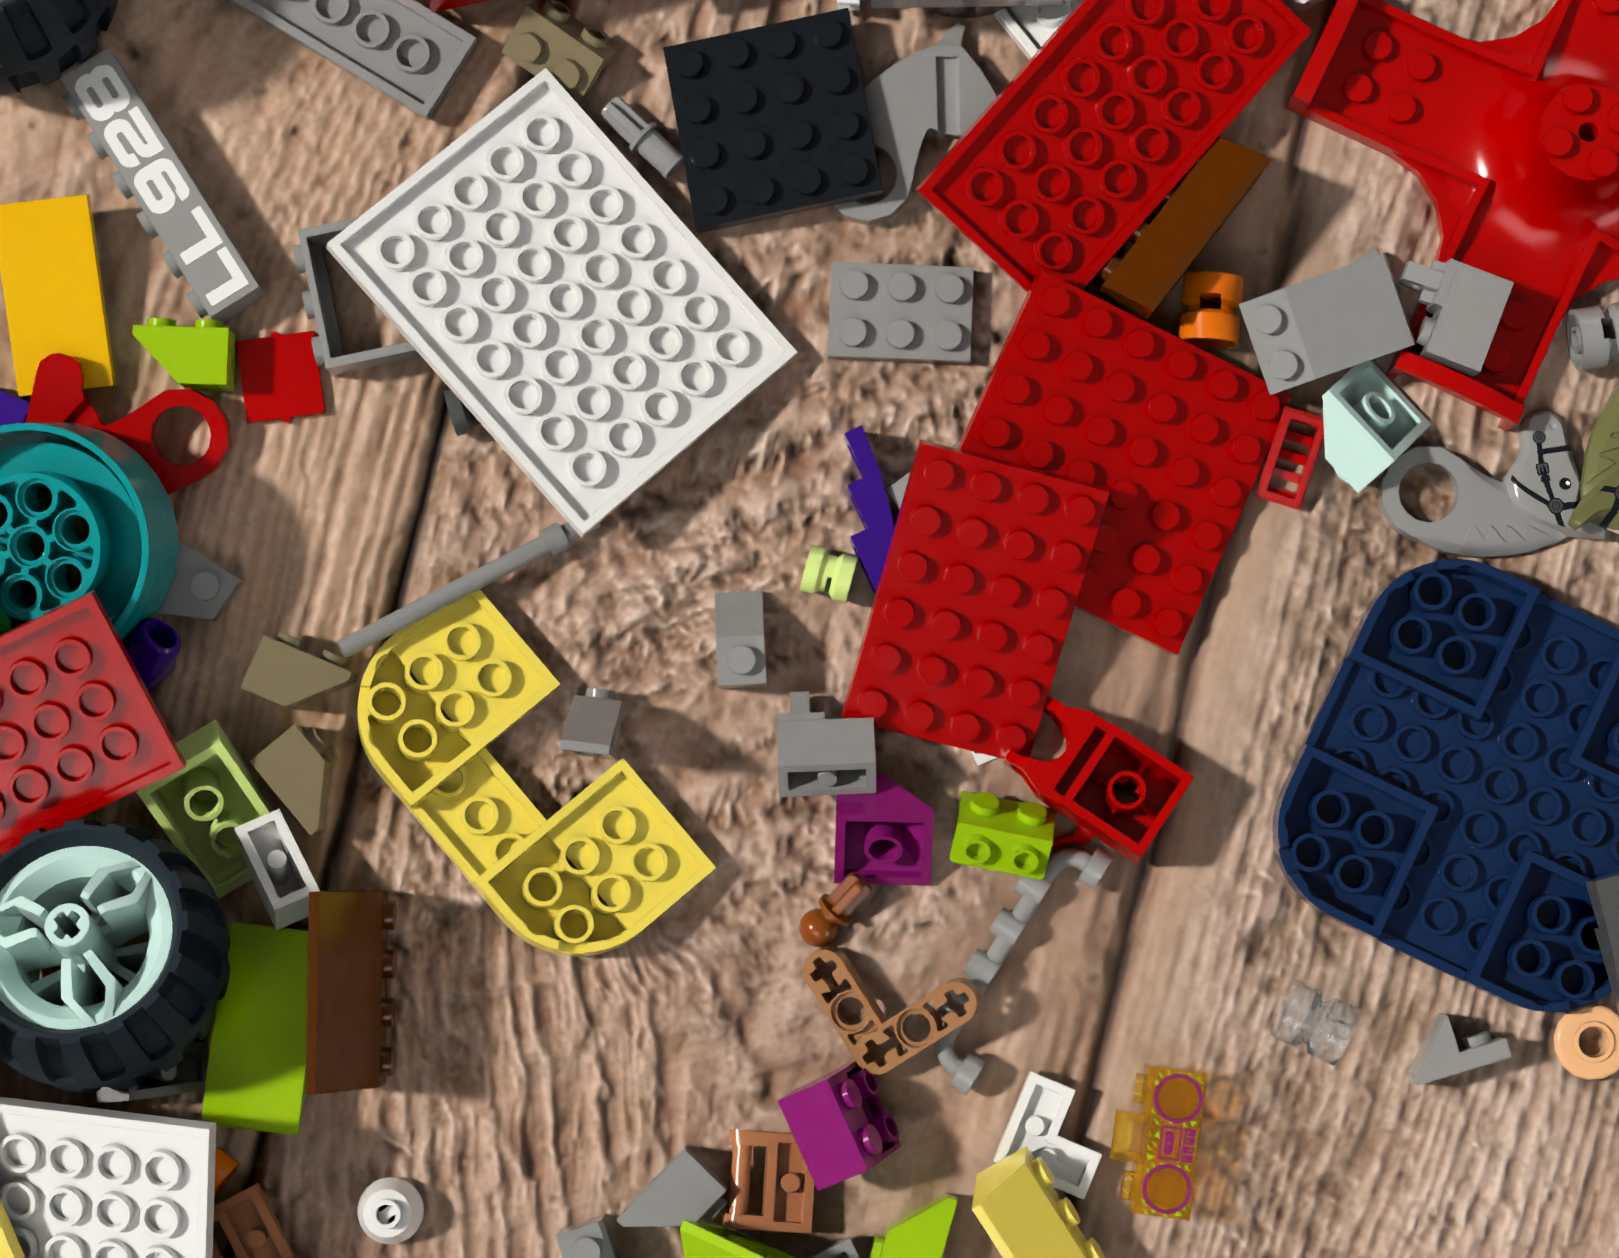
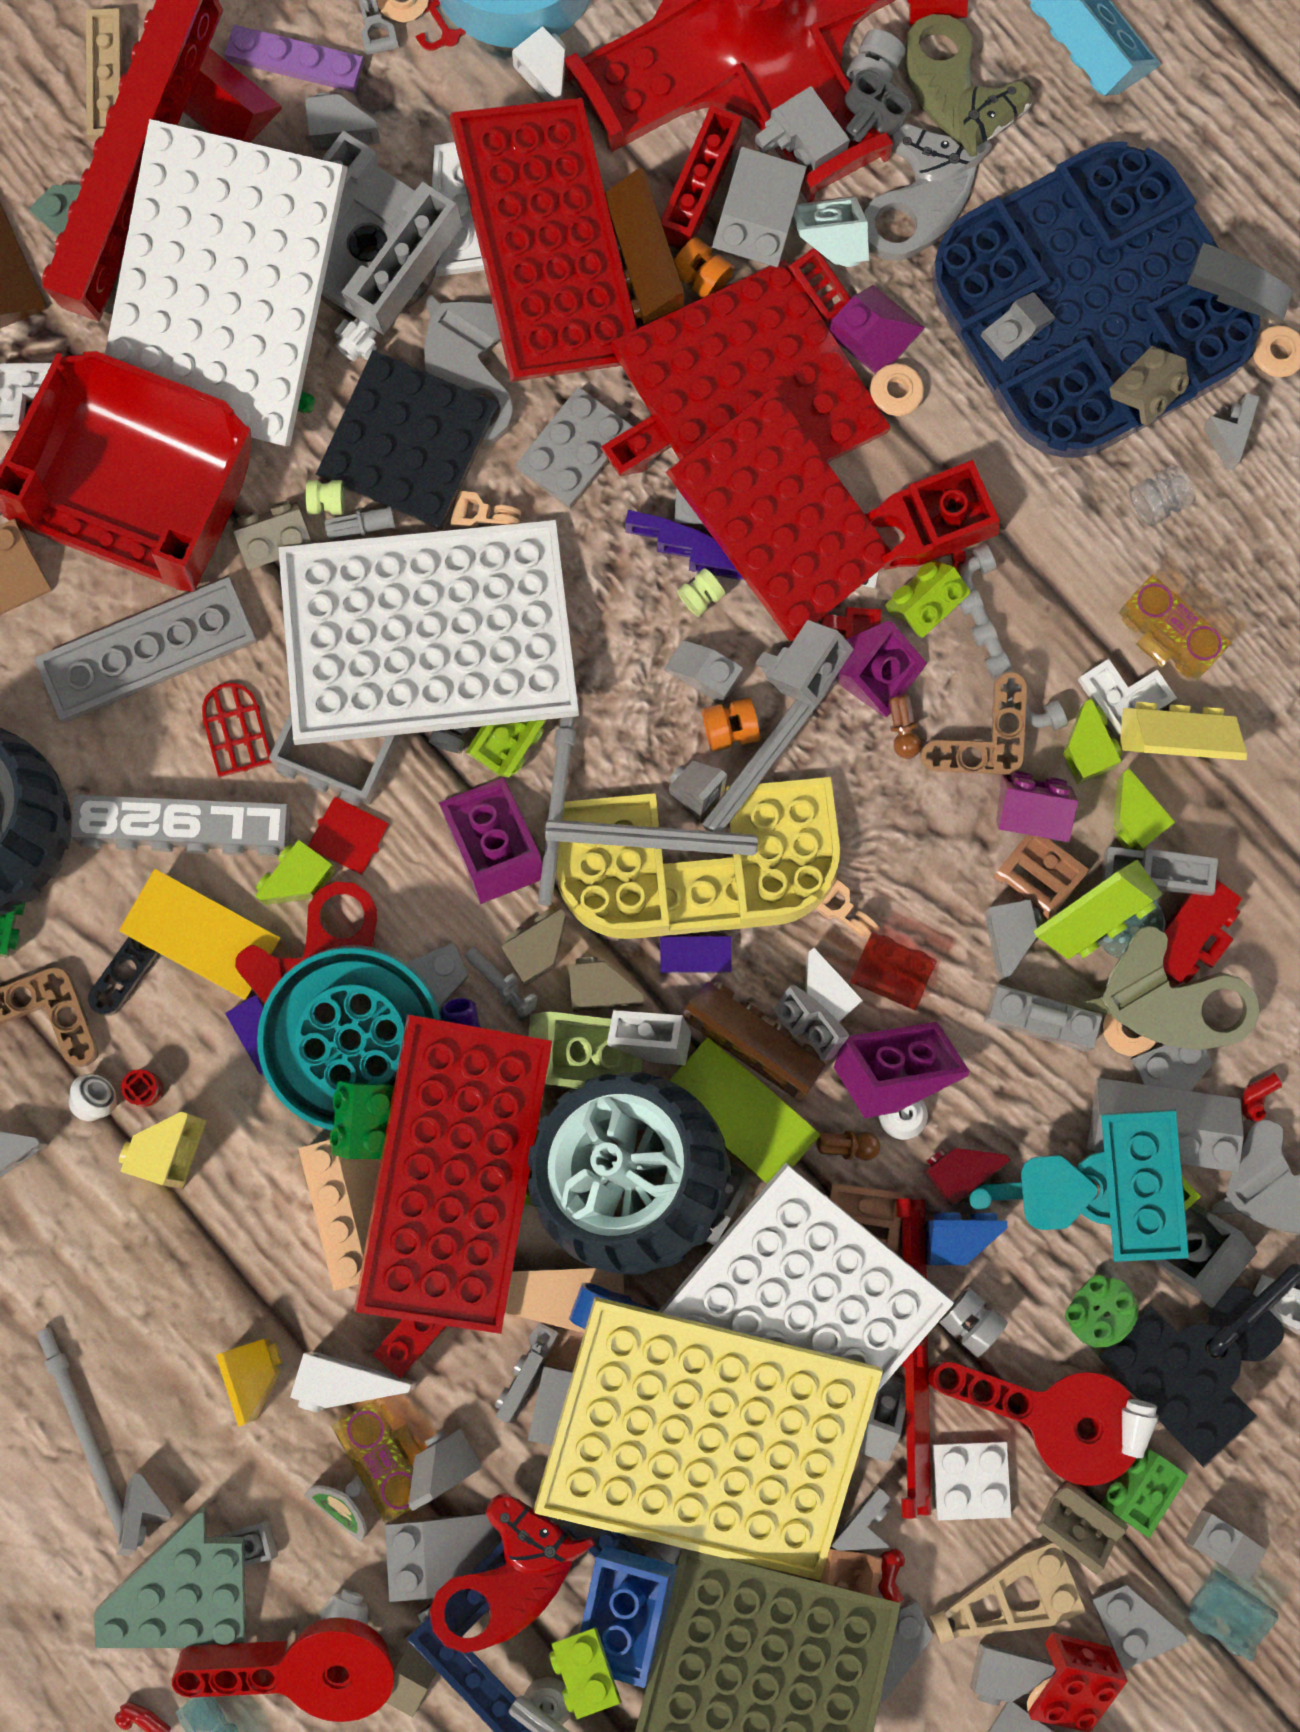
camera: 55 degrees left, 5 degrees down
none -> red window [202,683,272,778]
none -> yellowish green wheel [306,480,345,515]
none -> magenta slope [438,777,542,904]
none -> light nougat piece [450,491,521,529]
none -> lime bracket [465,720,546,777]
none -> light grey piece [465,947,538,1022]
none -> light grey axle [545,819,758,856]
none -> red slope [601,415,671,476]
none -> dark purple tile [660,936,732,973]
none -> red brick [661,105,742,249]
none -> orange wheel [702,697,760,752]
none -> light grey axle [703,679,836,832]
none -> light grey slope [773,985,850,1061]
none -> white slope [805,948,862,1022]
none -> light nougat piece [815,879,880,940]
none -> dark orange axle [816,1131,880,1161]
none -> red plate [819,607,881,640]
none -> magenta slope [830,285,925,374]
none -> magenta slope [834,1022,970,1118]
none -> dark grey beam [845,70,911,142]
none -> clear red bracket [850,933,937,1011]
none -> light nougat piece [870,363,924,416]
none -> light grey slope [981,292,1055,362]
none -> lime slope [1062,699,1122,785]
none -> dark tan bracket [1110,346,1189,426]

